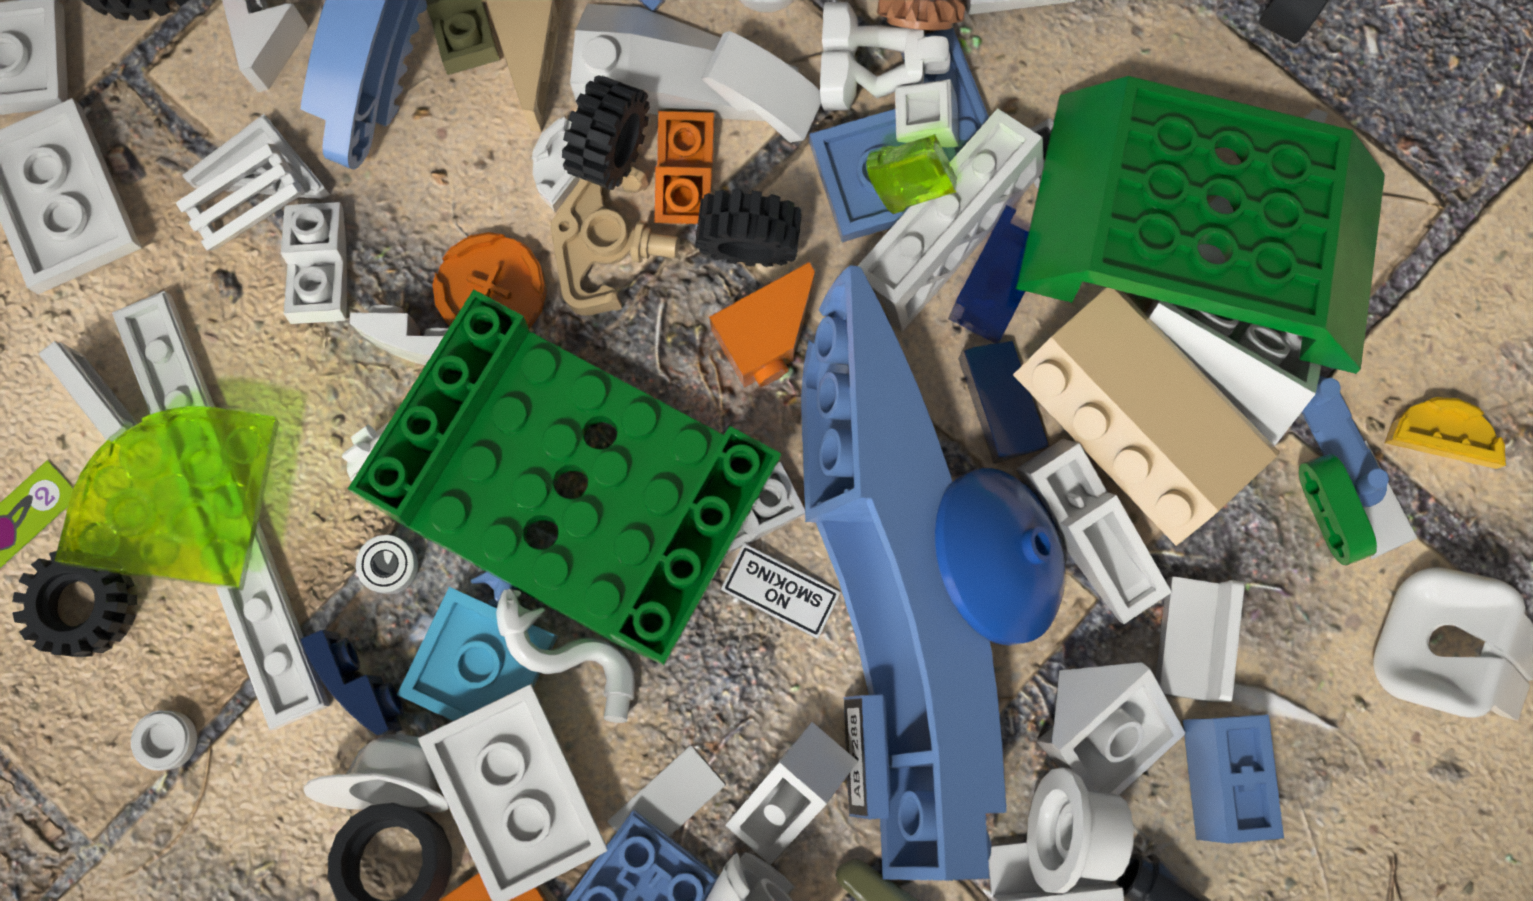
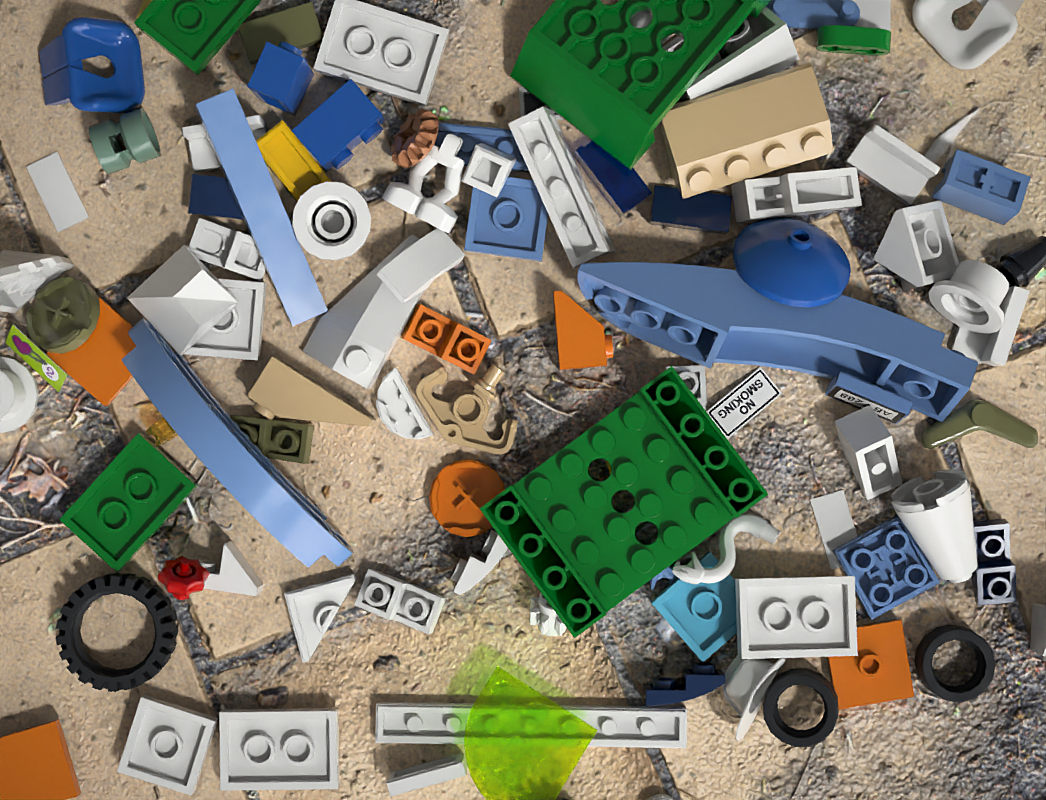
camera: 65 degrees left, 10 degrees up
white tile [176,143,306,251] -> none
white tile [356,535,418,594] -> none
black tyre [562,75,650,190] -> none
black tyre [695,189,802,267] -> none
clear neon green tile [866,134,957,214] -> none

